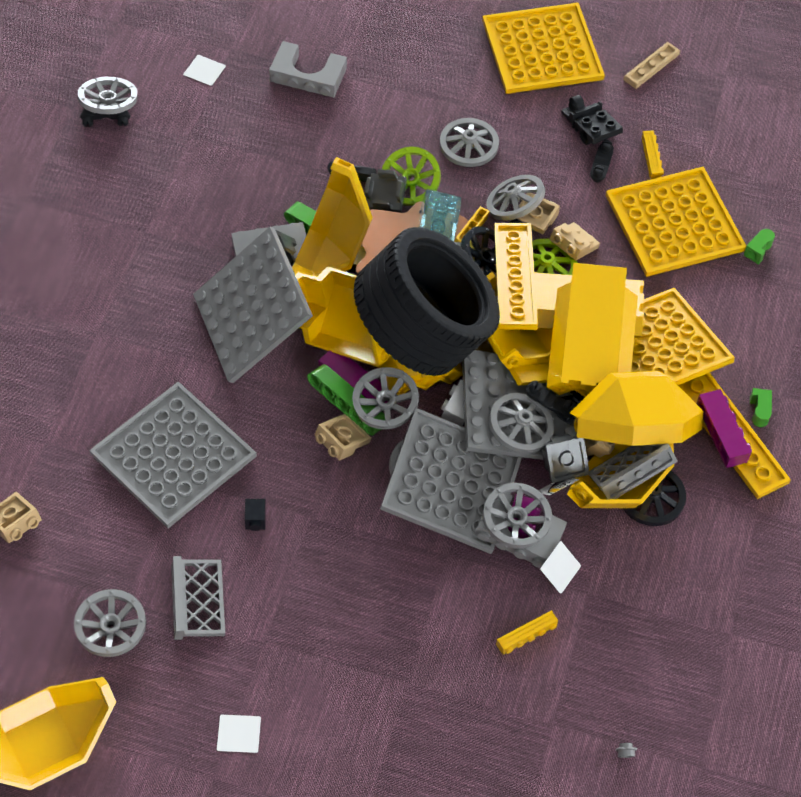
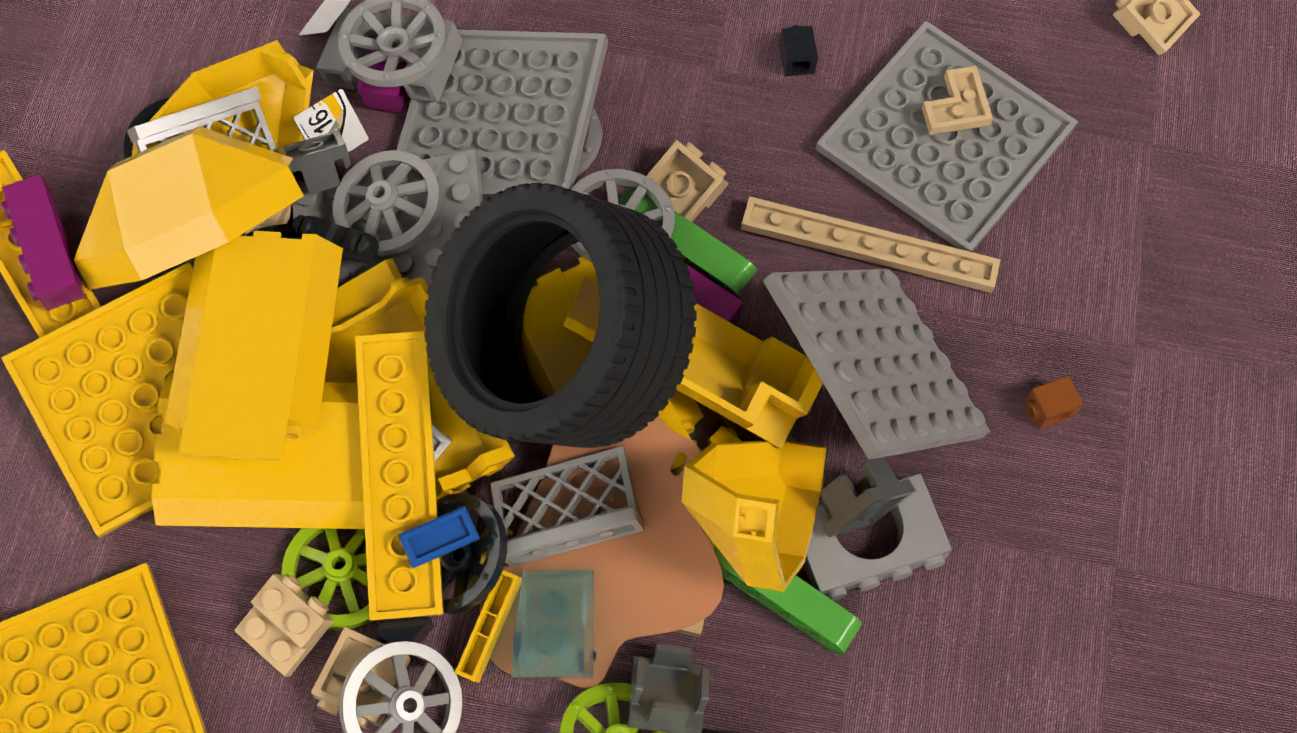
camera: 175 degrees right, 10 degrees up
none -> blue tile [398,506,480,569]
none -> tan plate [741,197,1001,293]
none -> tan plate [922,66,993,135]
none -> dark orange brick [1025,376,1084,430]

